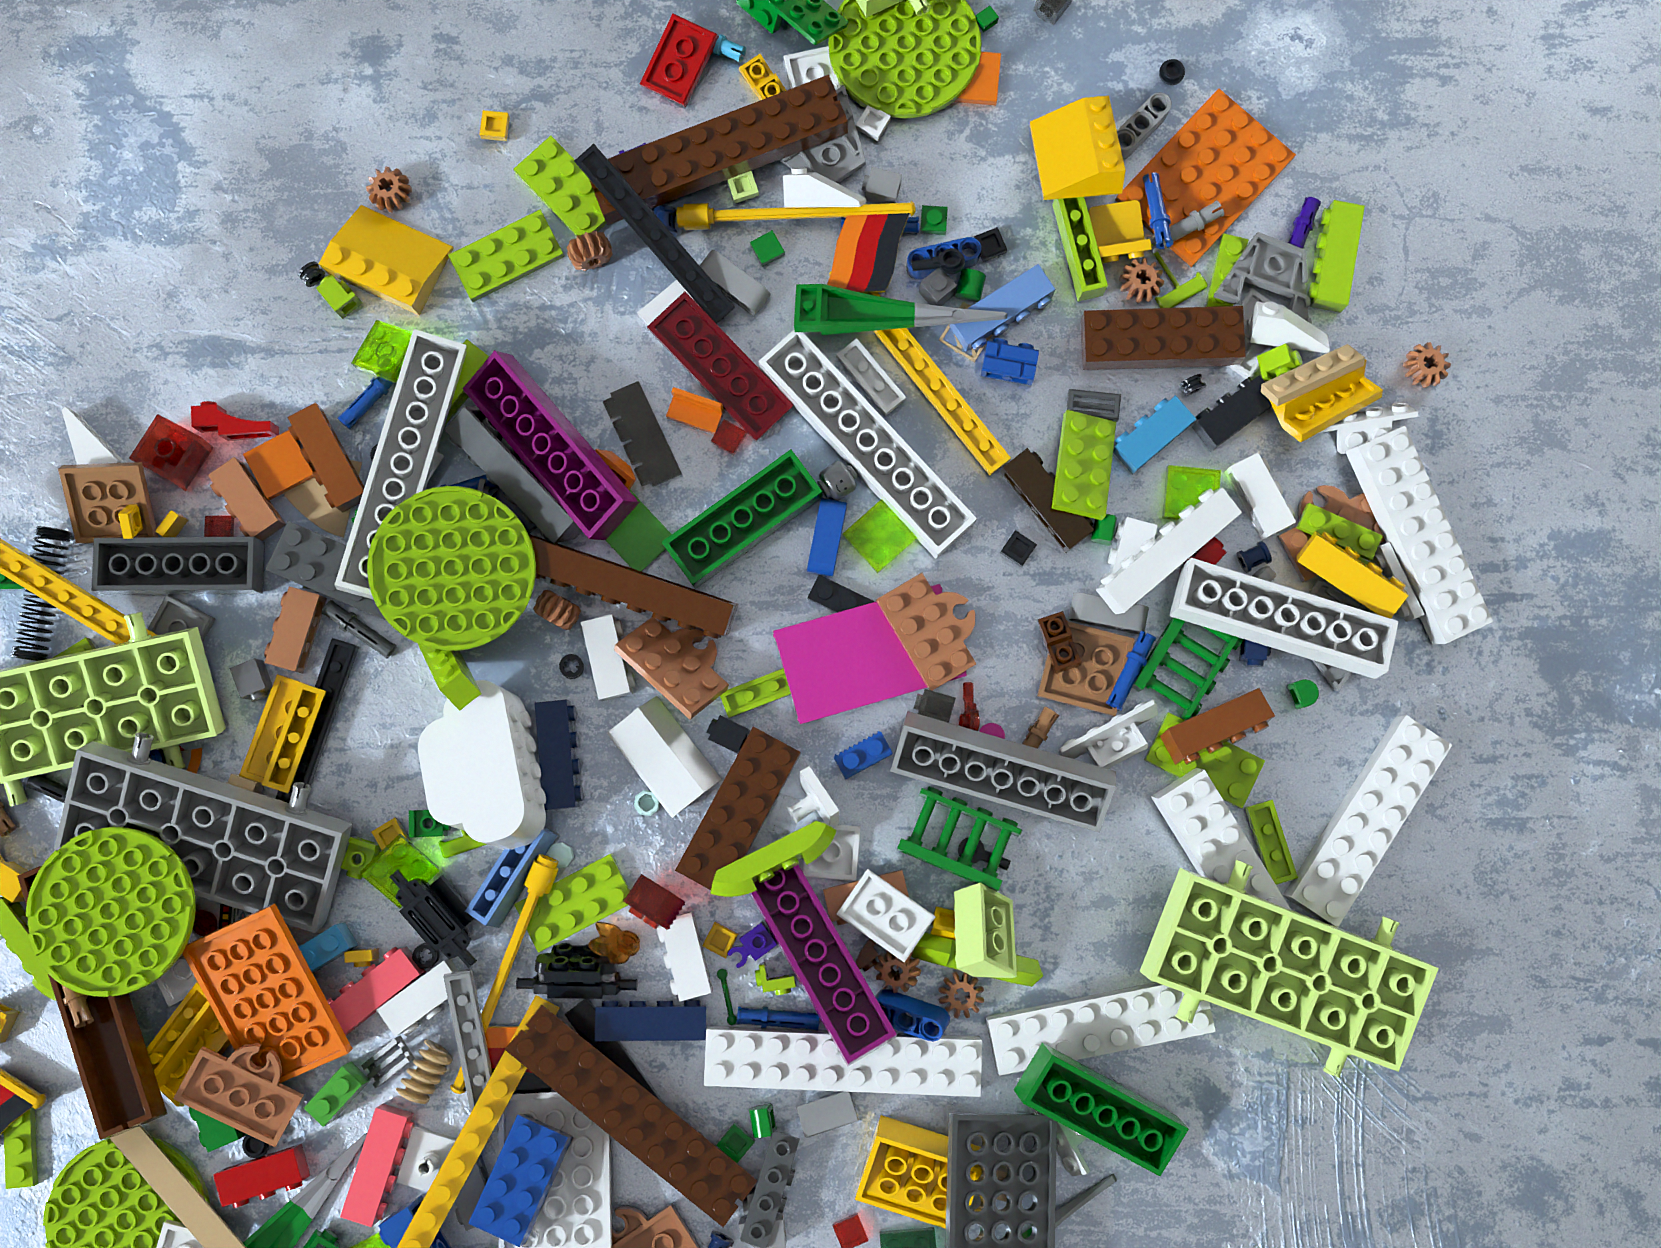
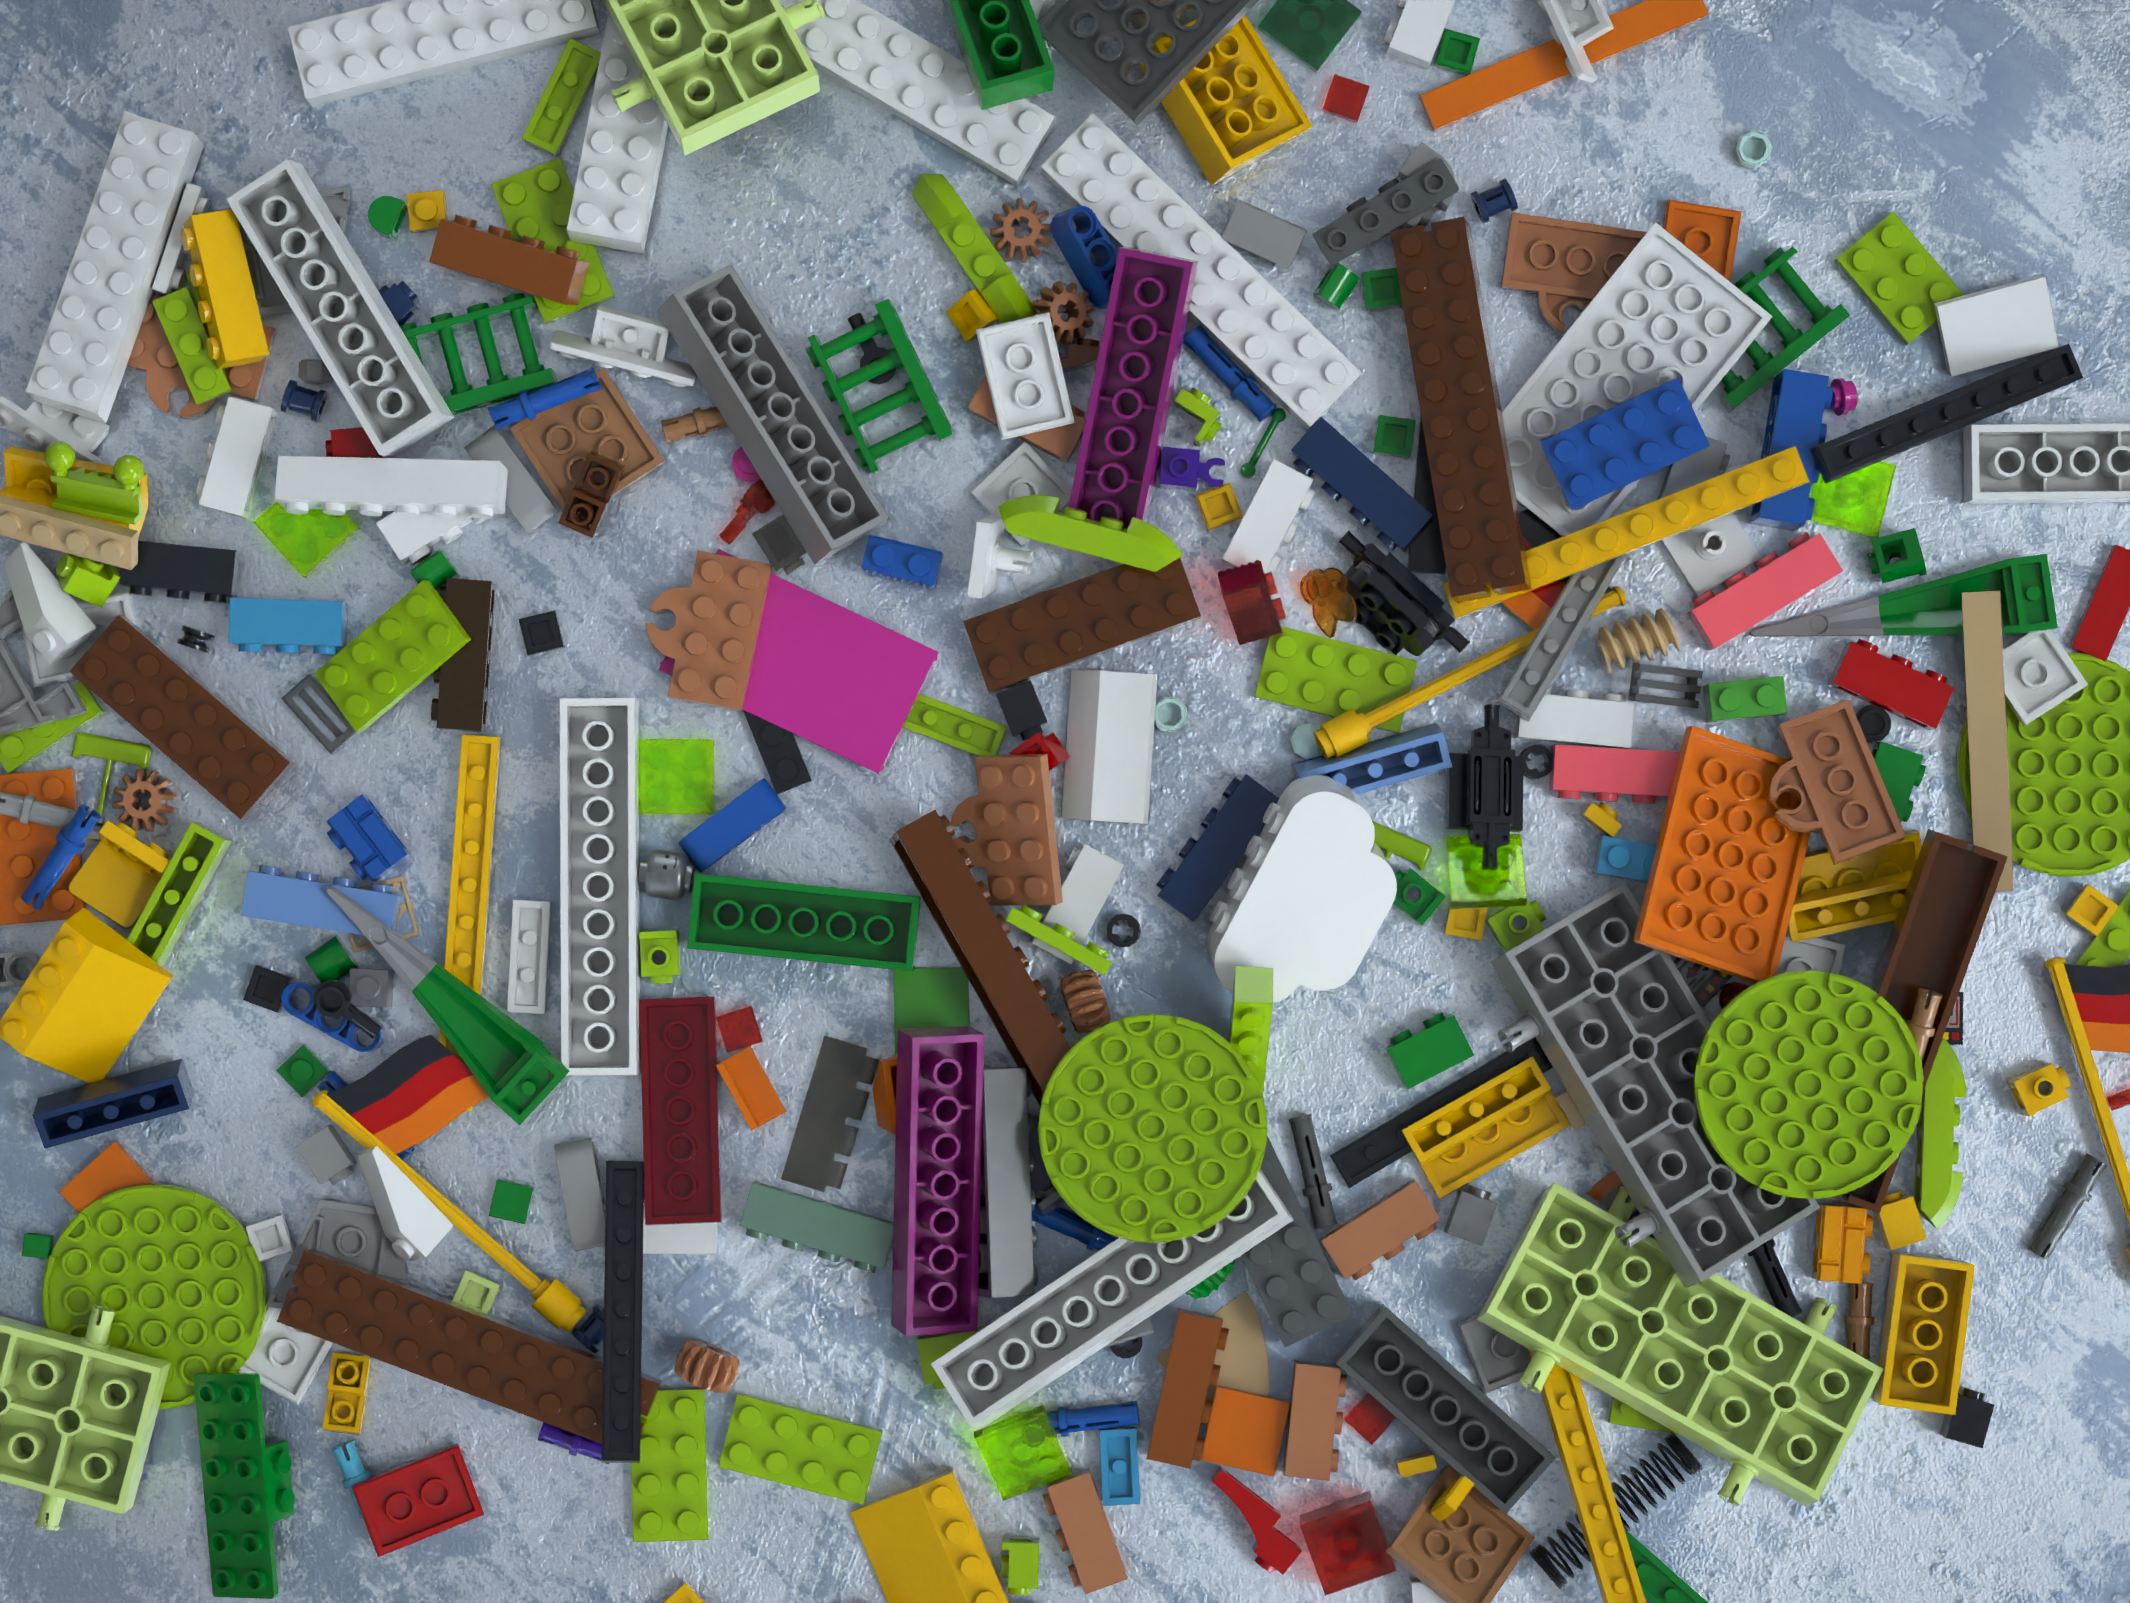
camera: 145 degrees left, 5 degrees up
yellowish green slope [954,883,1017,978] -> none
none -> dark blue brick [32,1059,194,1149]
none -> lime gear [44,441,144,525]
none -> yellow plate [406,190,448,233]
none -> lime brick [639,930,681,984]
none -> sand green brick [739,1181,893,1273]
none -> lime plate [1006,905,1112,976]
none -> red brick [1009,731,1070,771]
none -> nougat brick [1042,1468,1128,1594]
none -> dark azure plate [1099,1427,1140,1506]
none -> green plate [1373,415,1416,458]
none -> green brick [1385,1012,1474,1090]
none -> light orange brick [1812,1203,1873,1284]
none -> yellow plate [2064,884,2119,936]

